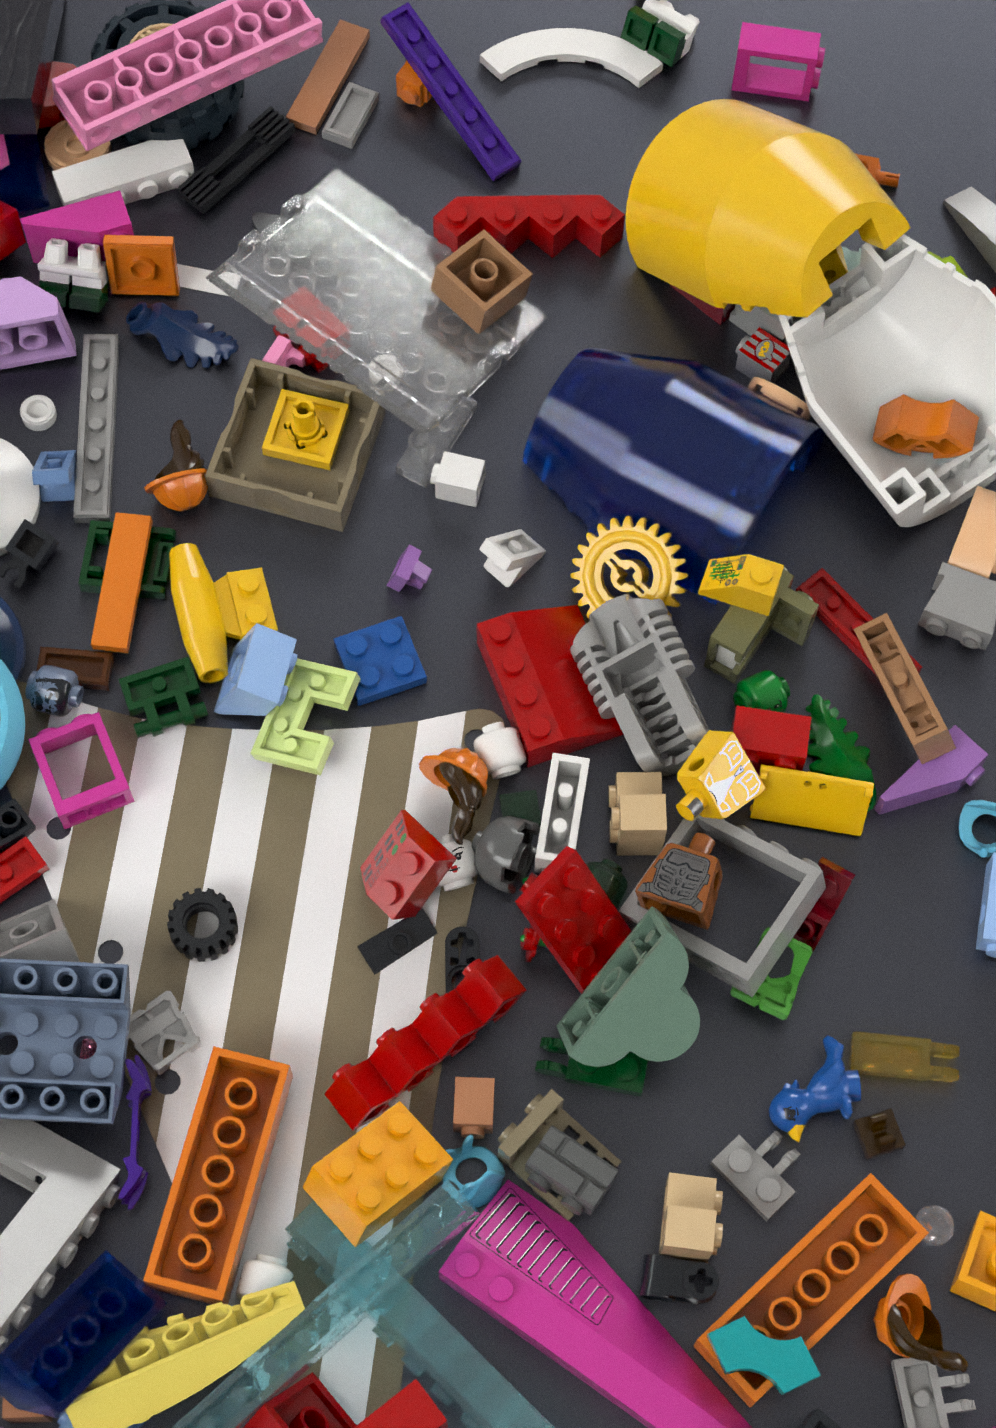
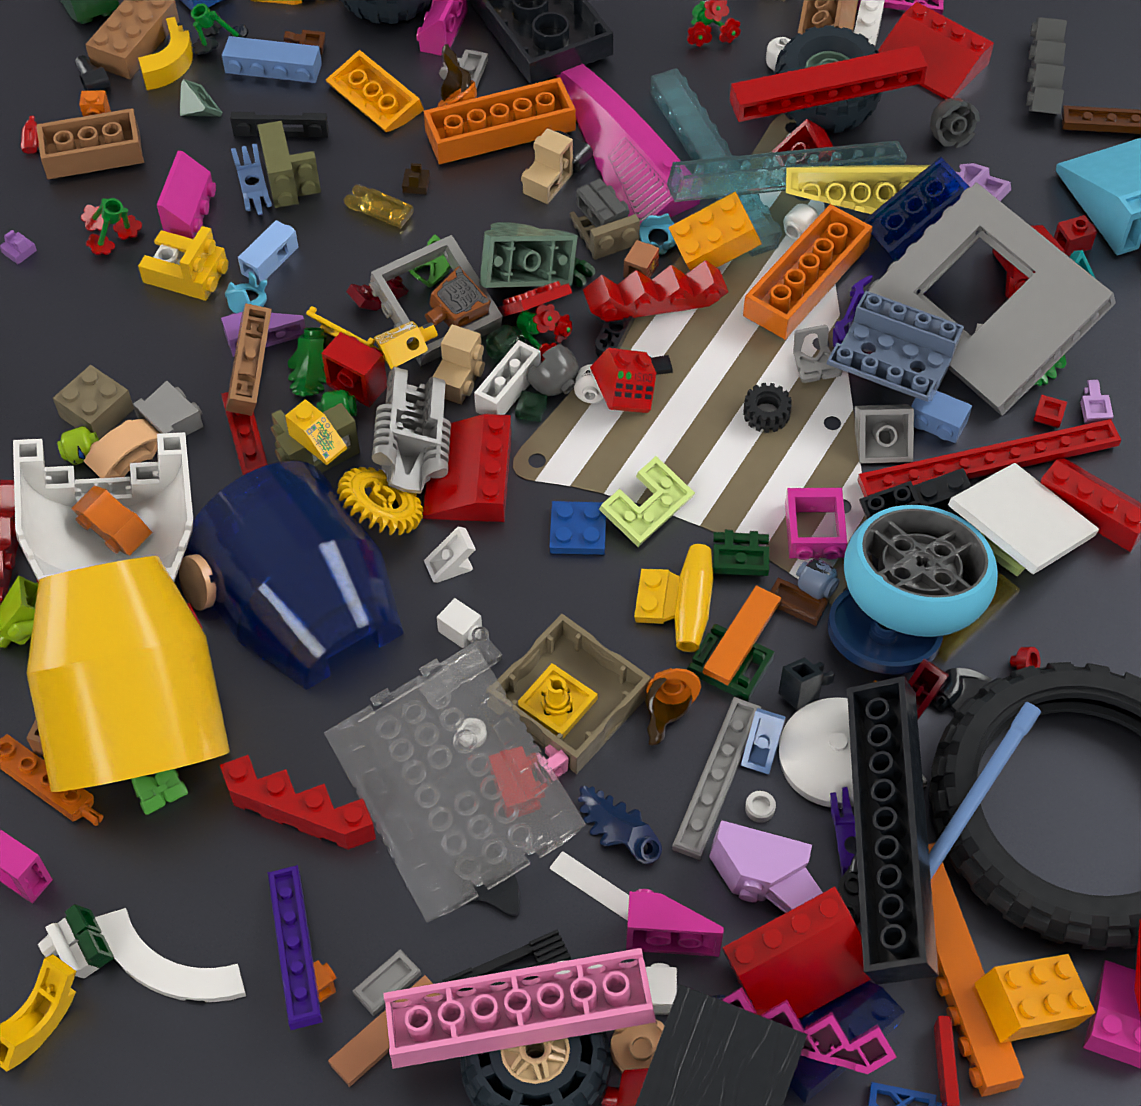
camera: 155 degrees left, 10 degrees down
white hips [37,238,108,312] -> none
orange tile [103,235,180,296] -> none
light blue slope [214,623,297,716] -> none
medium lavender tile [386,544,432,592] -> none
piece [419,748,488,845] -> none
medium nougat brick [430,230,533,334] -> none
white head [473,722,526,779] -> none
teal tile [707,1316,820,1395] -> none
light grey hinge [710,1131,801,1222] -> none
blue animal [769,1035,861,1142] -> none
clear plate [915,1205,954,1246] -> none

